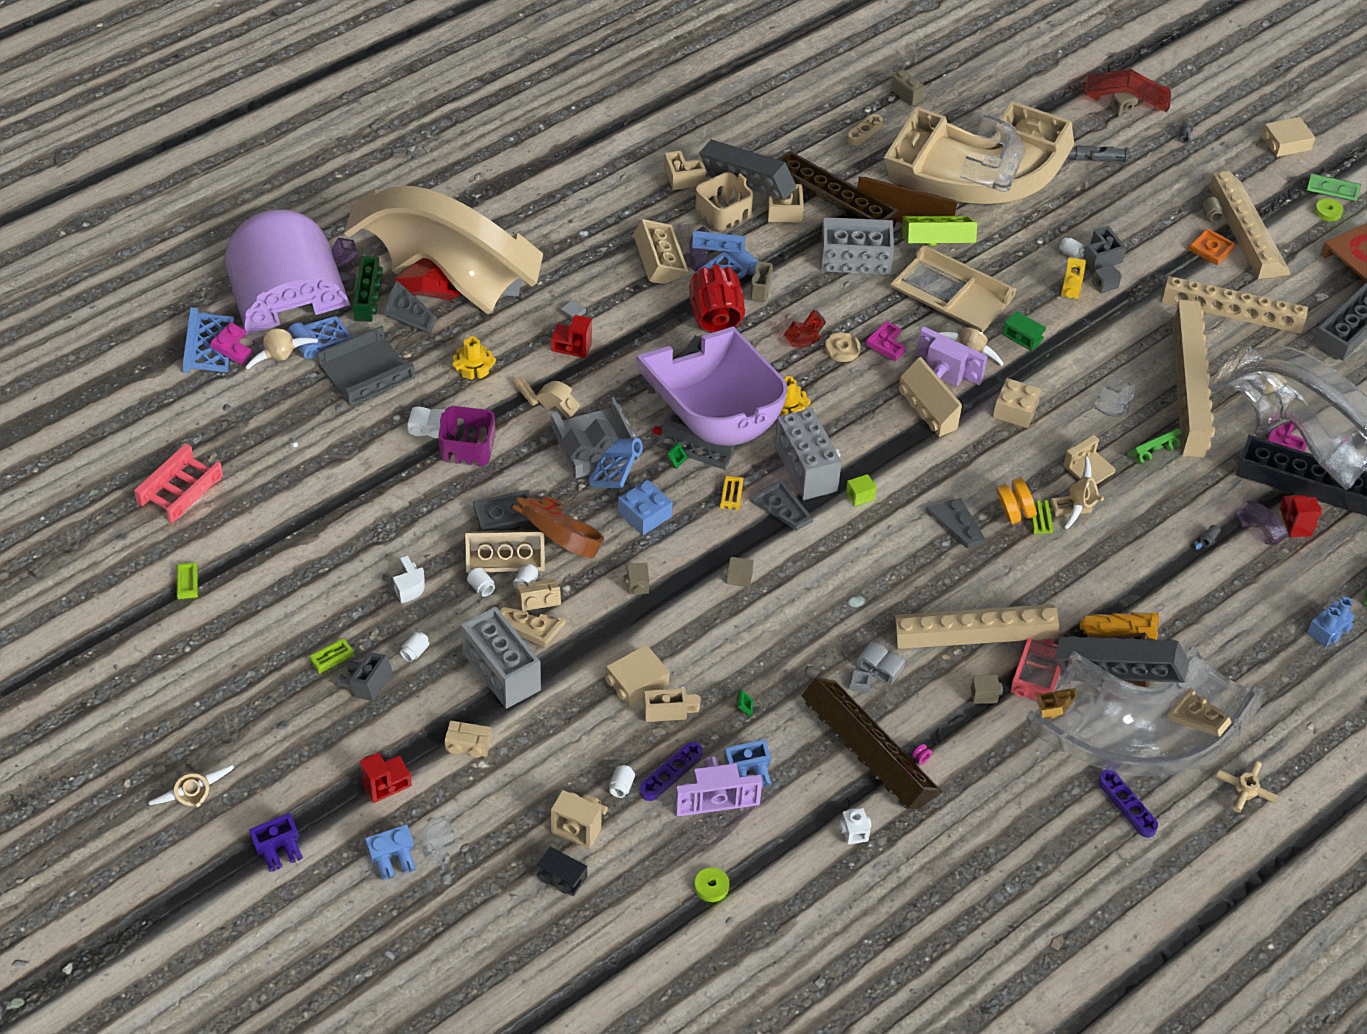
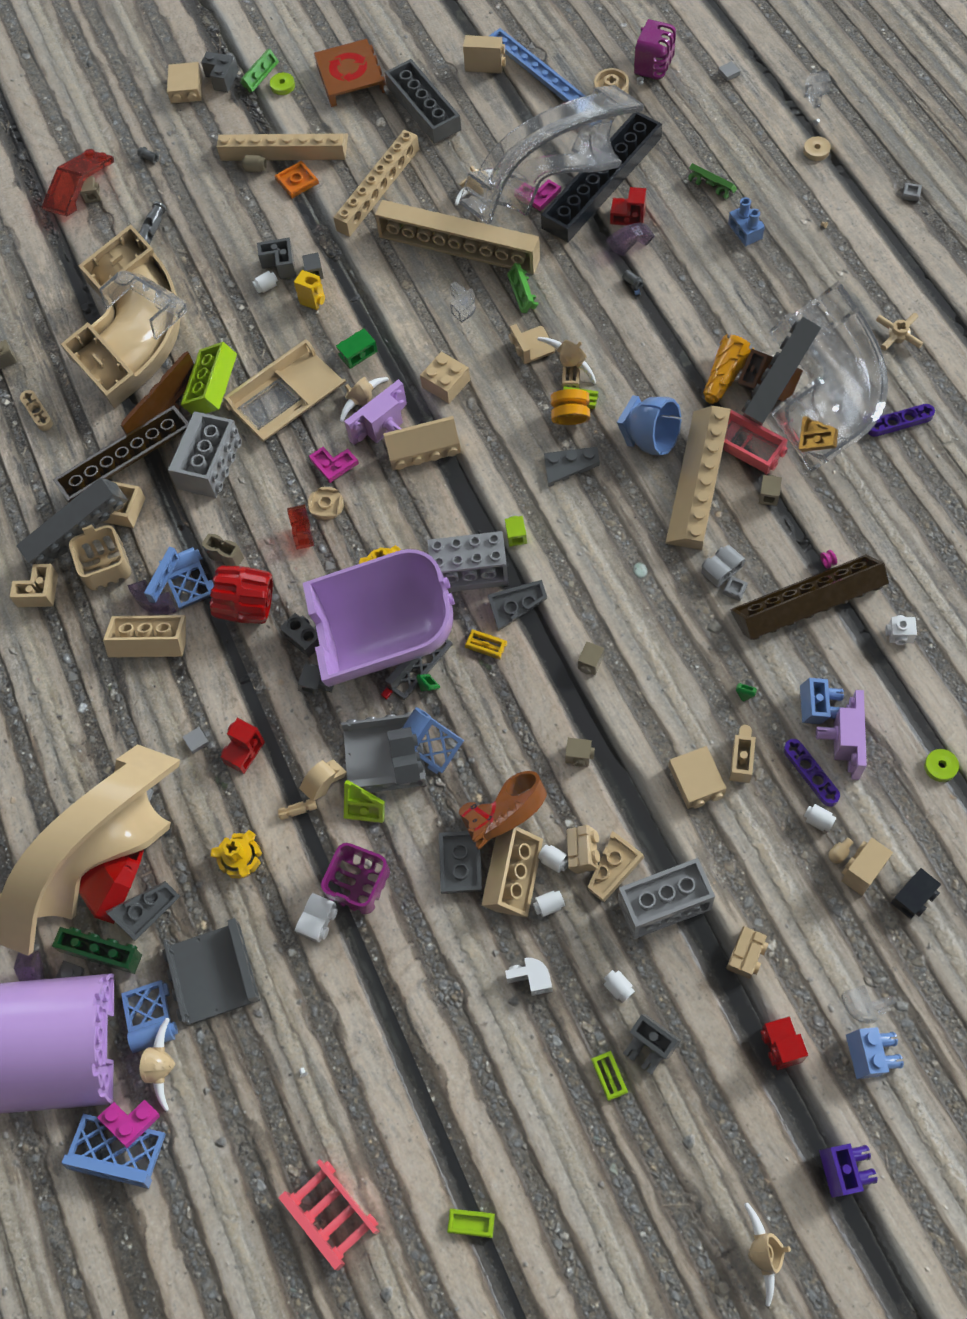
camera: 65 degrees left, 15 degrees up
medium blue brick [618,480,673,535] -> none
tan wing [1167,688,1231,737] -> none
none -> dark grey brick [201,51,239,93]
none -> lime wing [344,780,385,823]
none -> medium blue plate [617,395,682,455]

